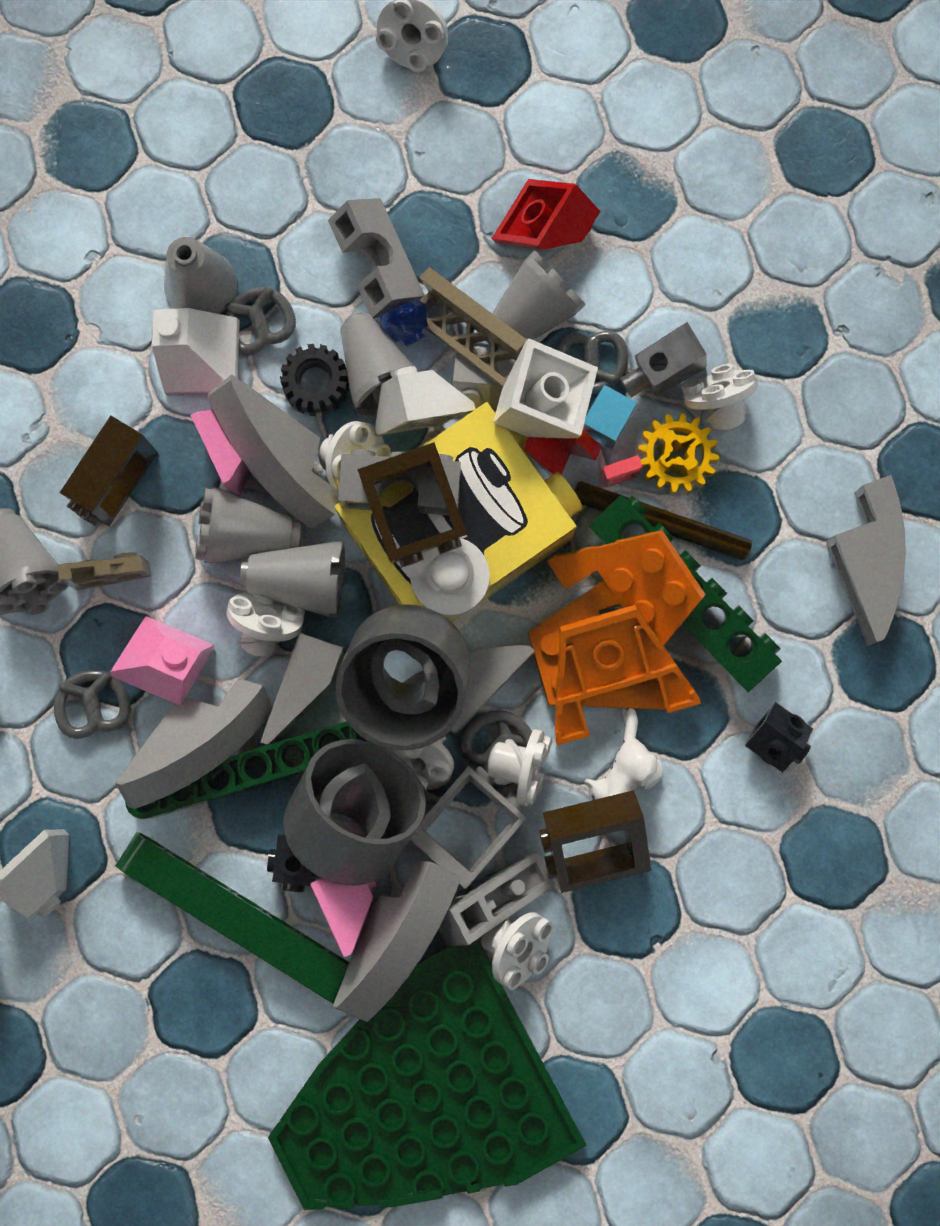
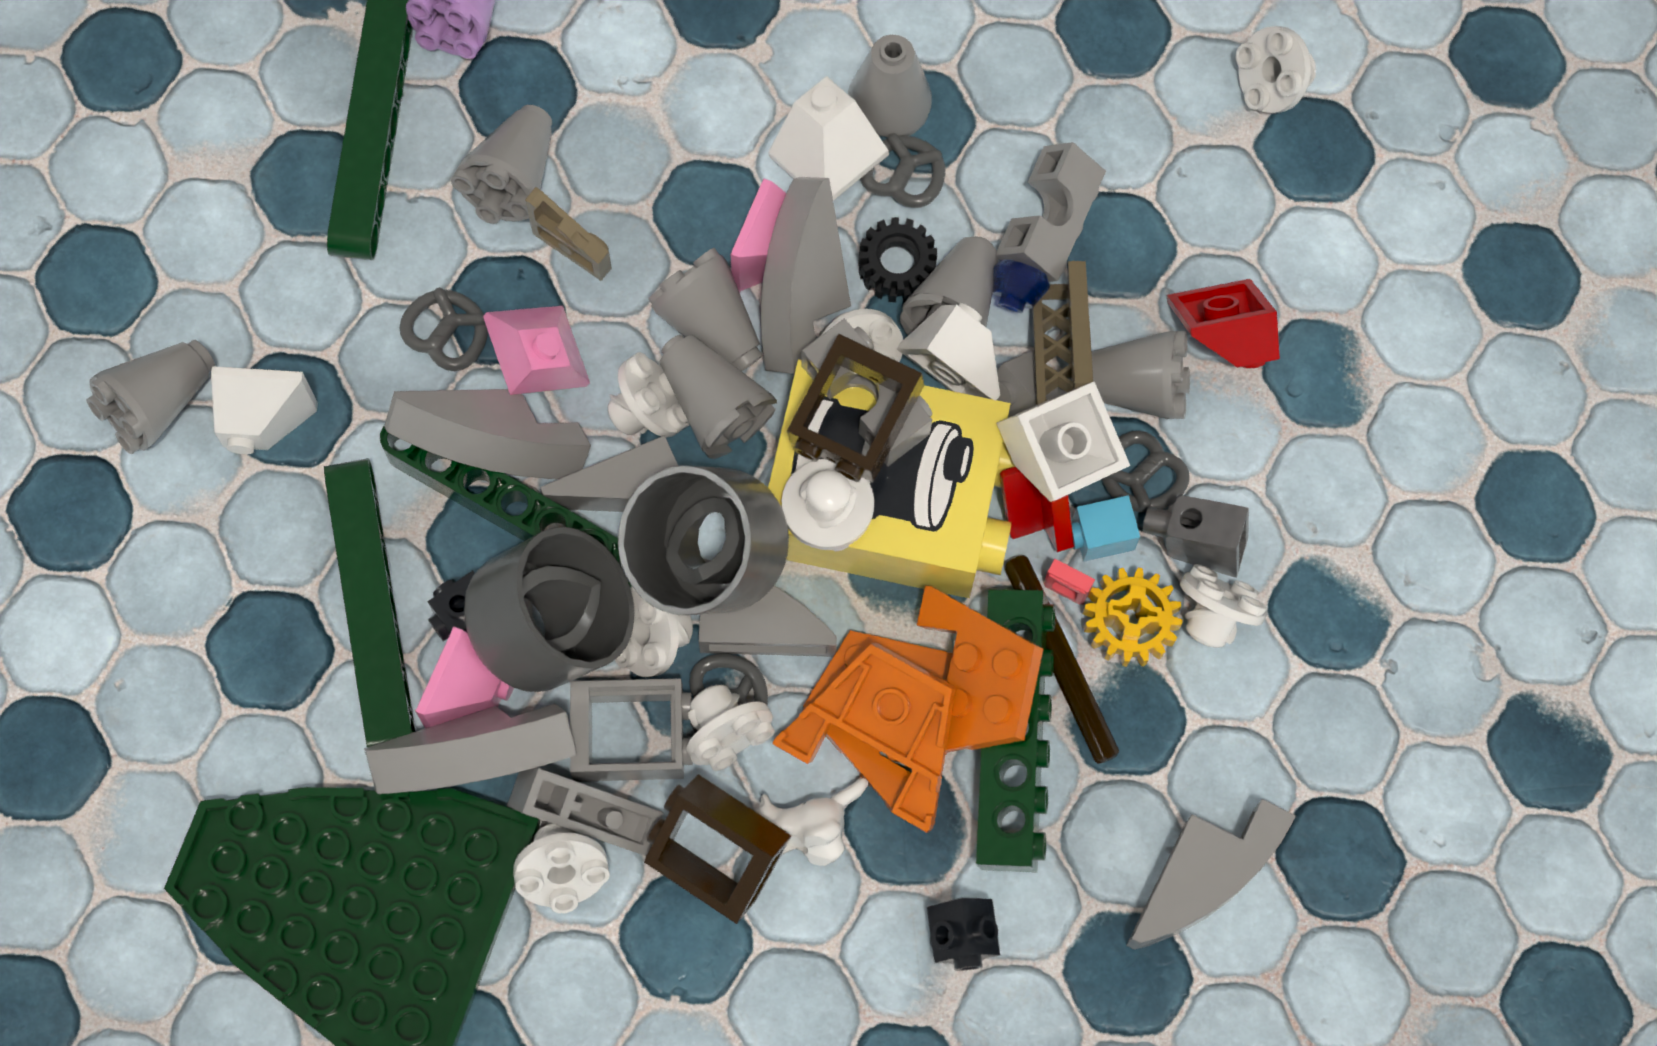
camera: 45 degrees right, 10 degrees down
dark brown window [59,415,158,527] -> none

